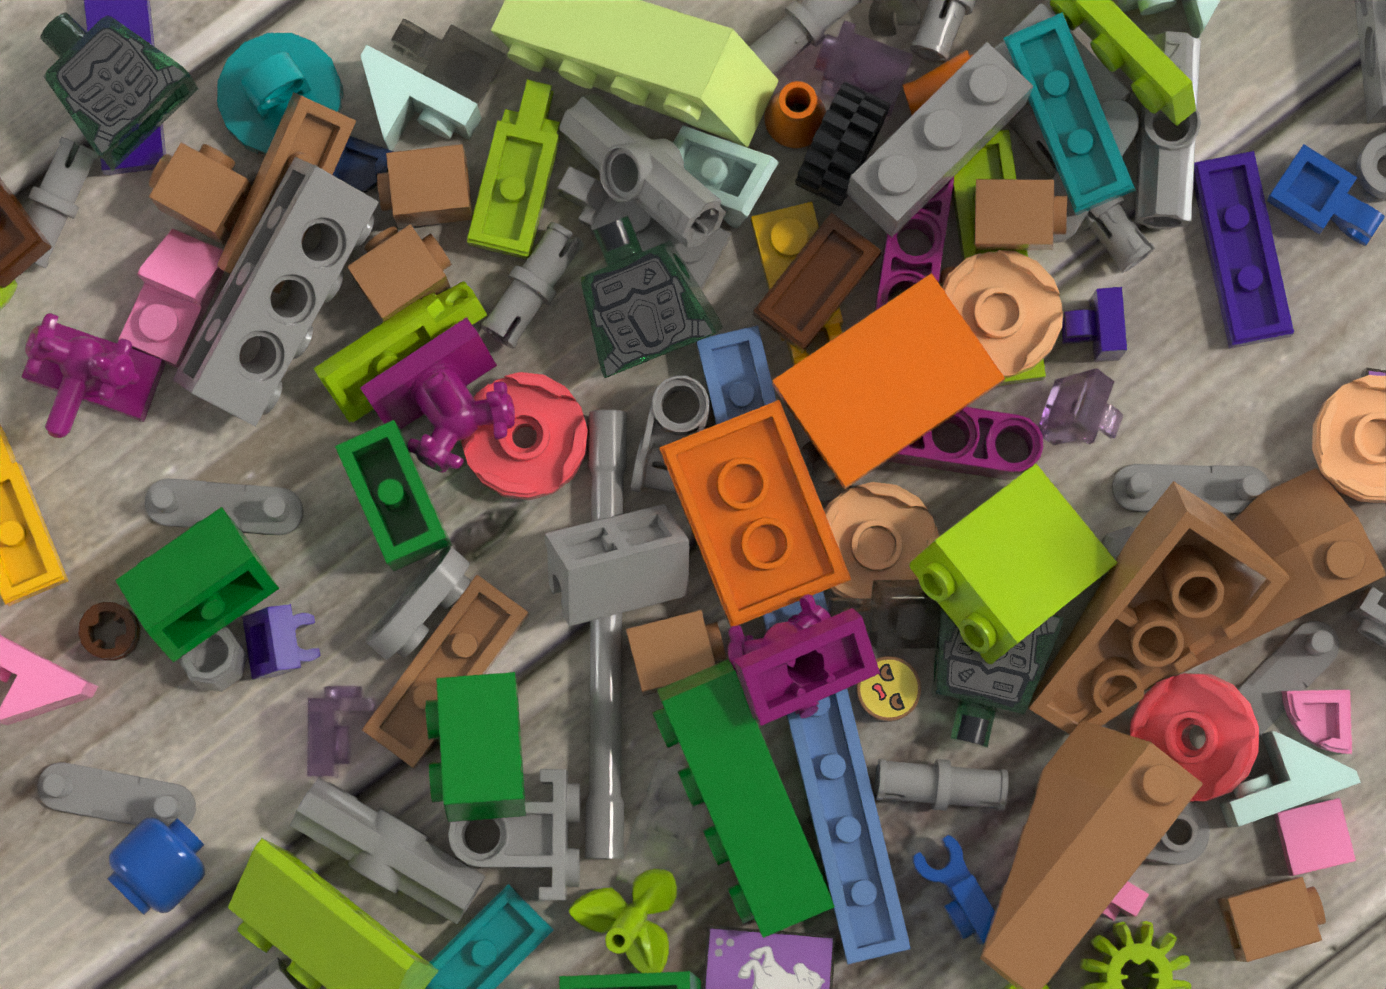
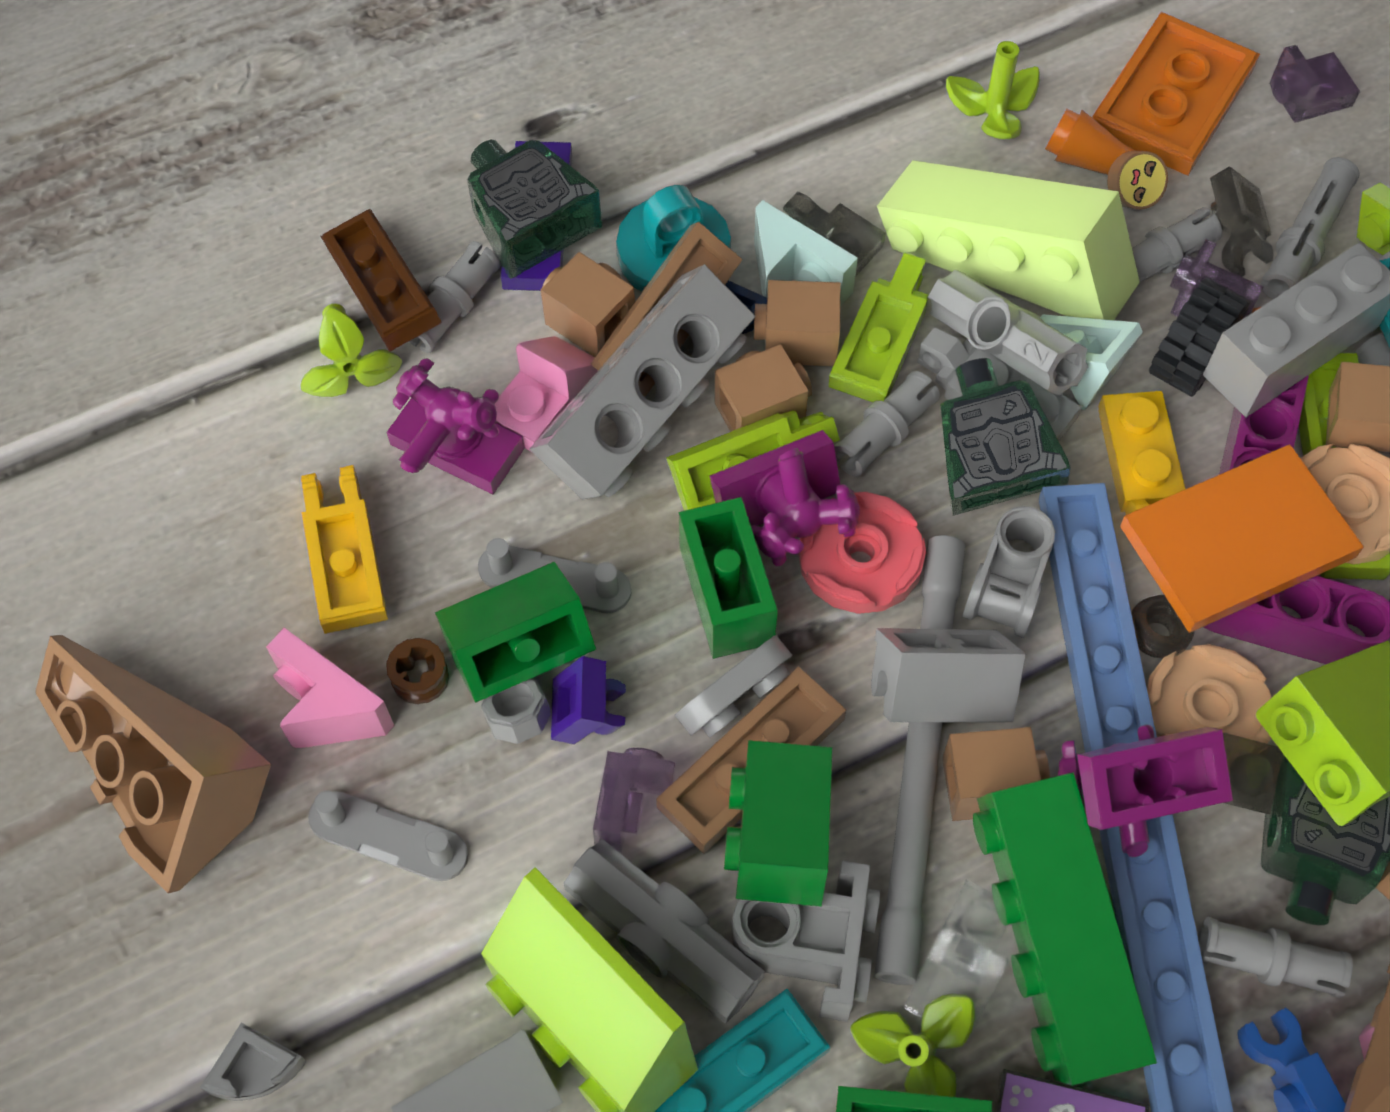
camera: 10 degrees right, 20 degrees down
blue head [107,817,205,915] -> none
orange tile [659,400,851,627] -> none
reddish brown tile [753,212,882,353] -> none
orange cone [764,81,826,148] -> none
light yellow tile [856,656,921,722] -> none

